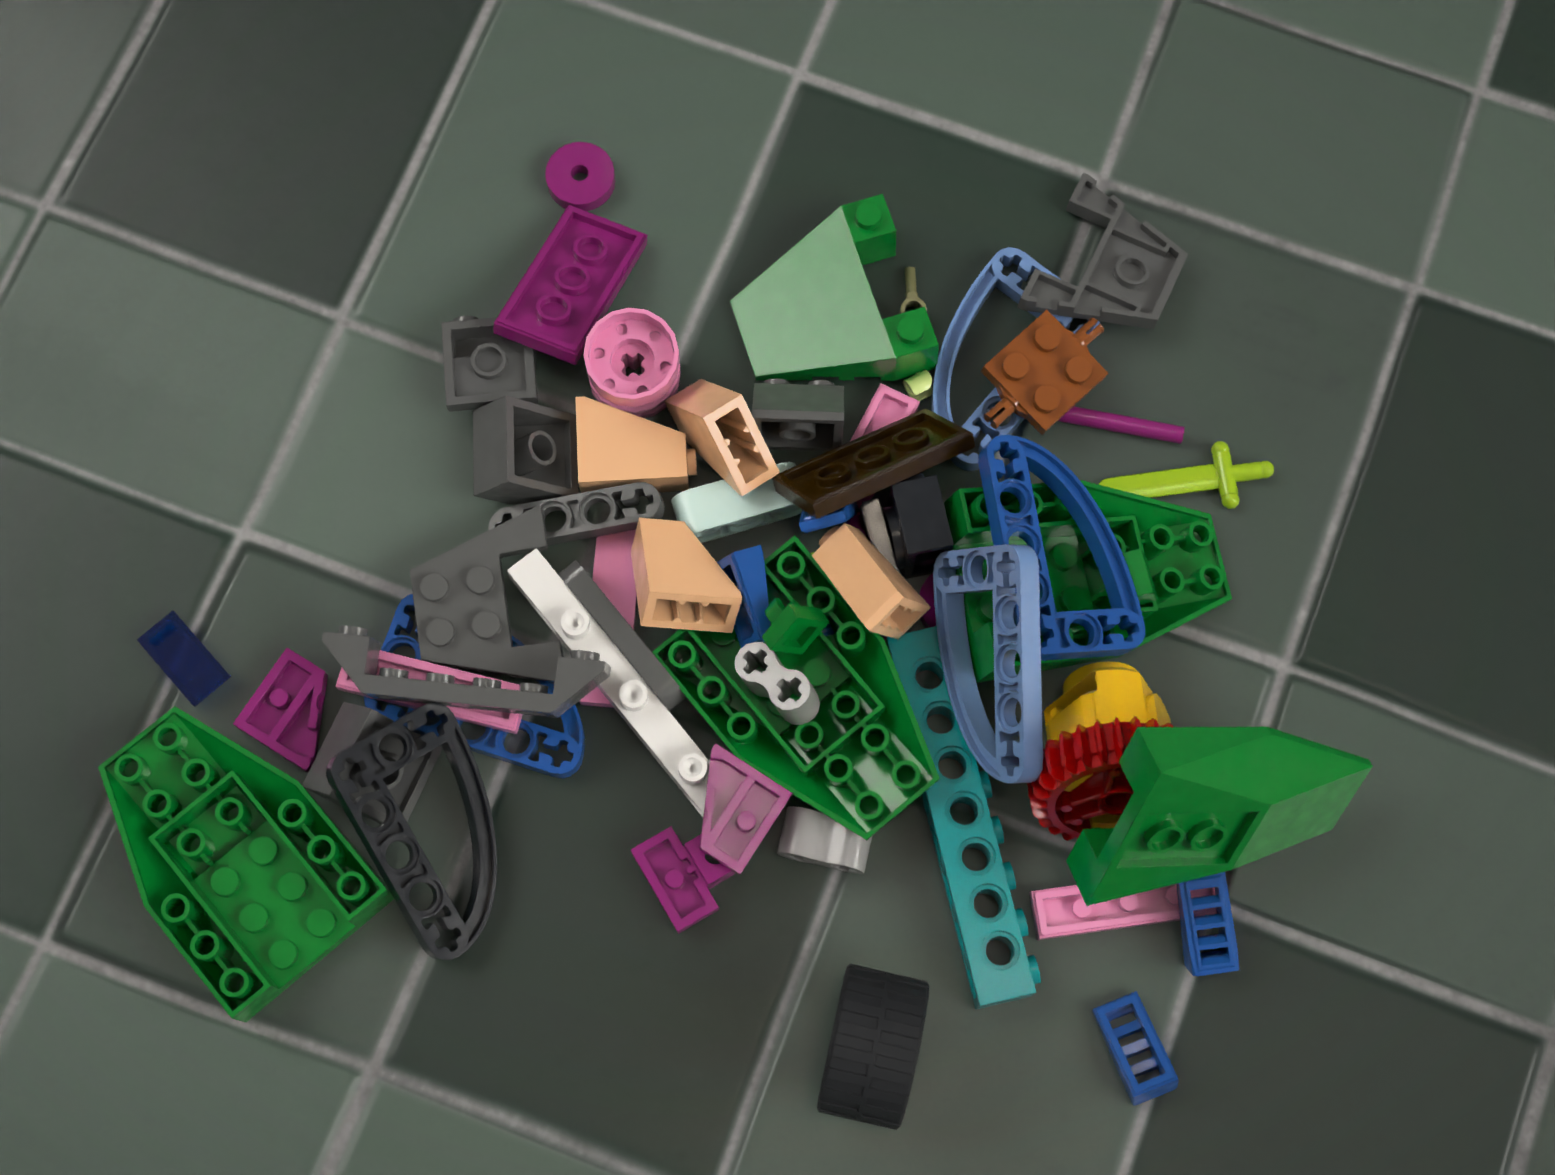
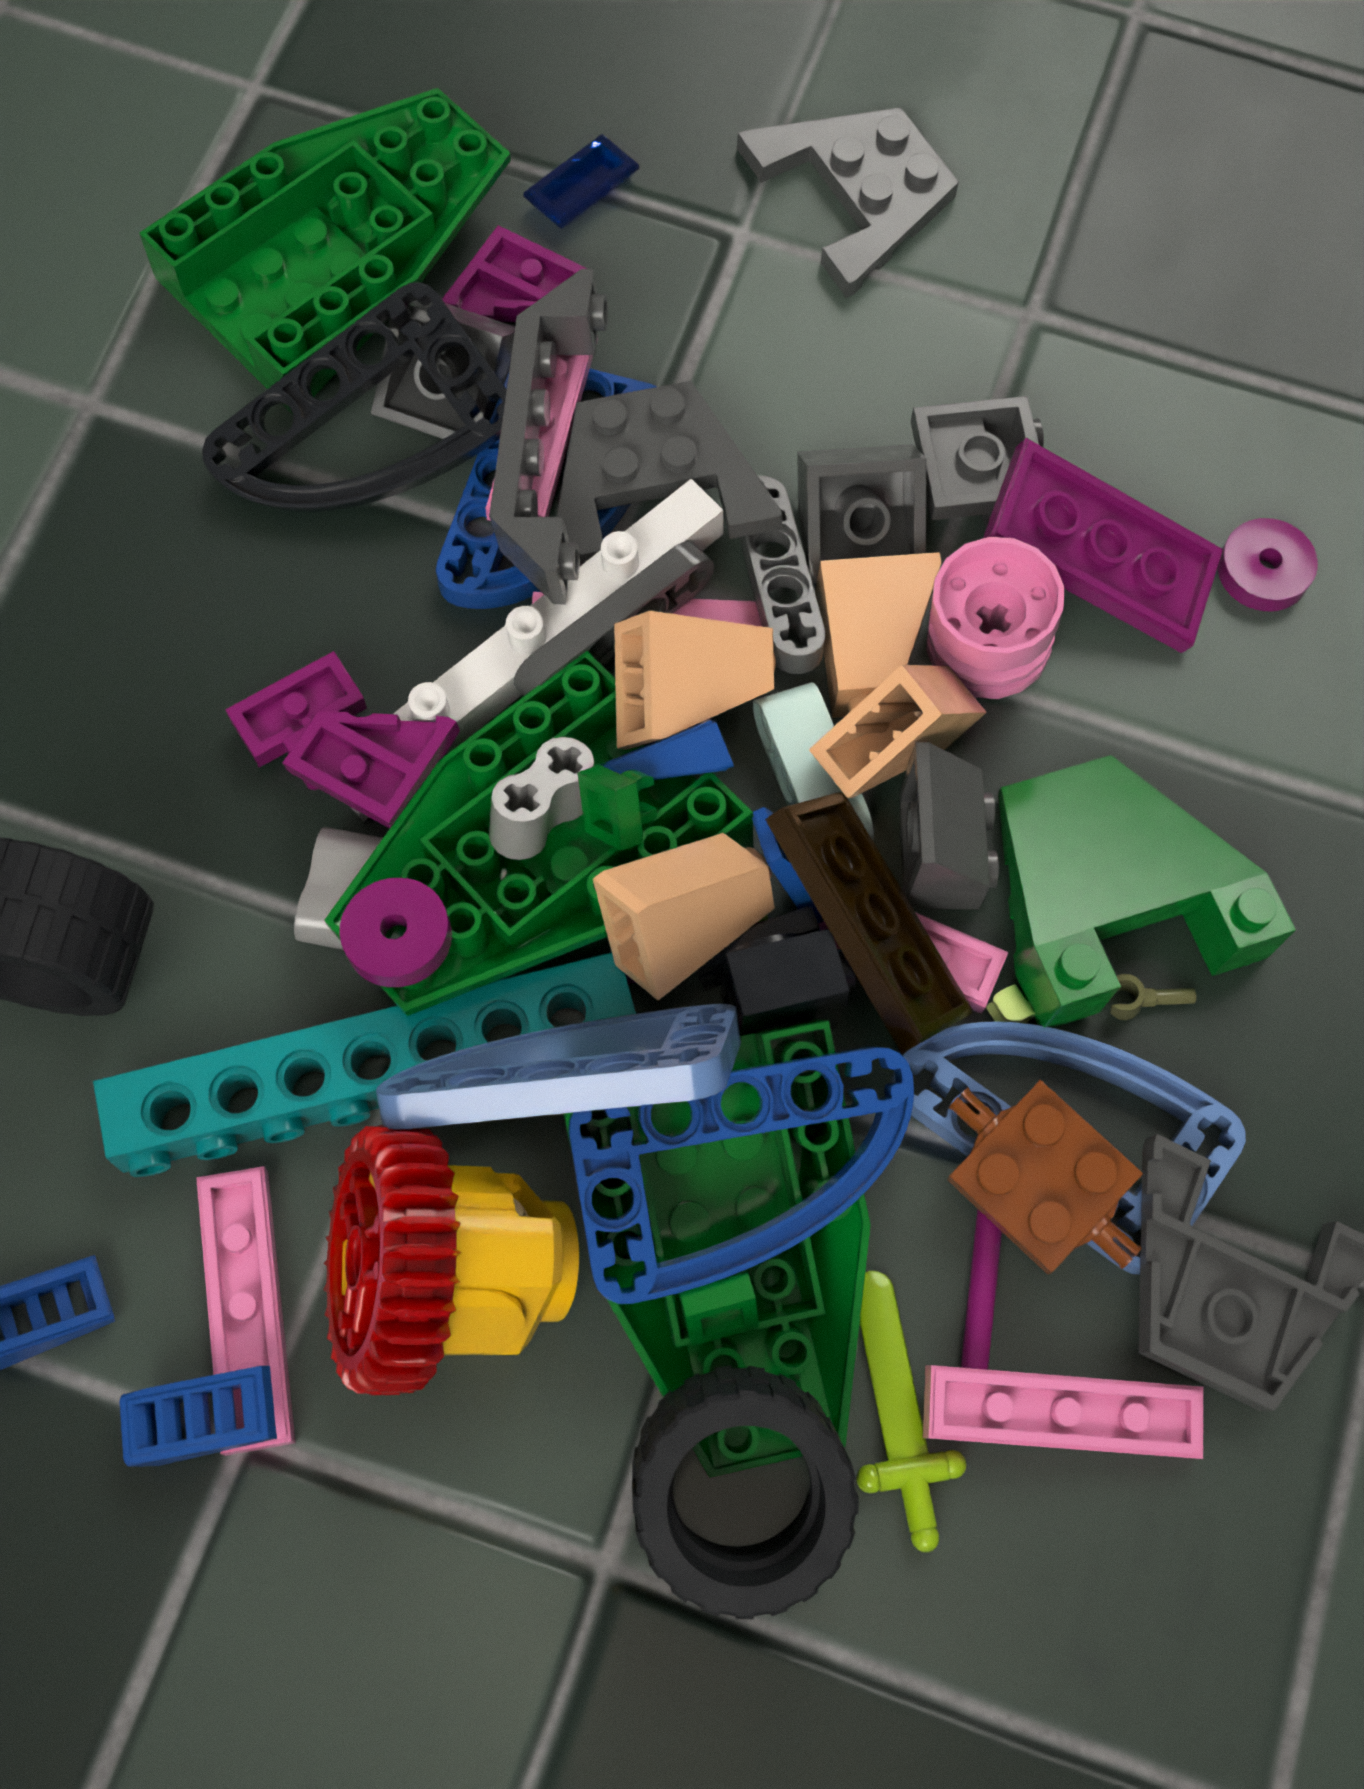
camera: 85 degrees right, 5 degrees down
green wedge [1066,726,1373,906] -> none
none -> magenta piece [339,878,452,987]
none -> black tyre [632,1365,859,1619]
none -> wing [737,107,959,298]
none -> bright pink tile [923,1365,1203,1459]

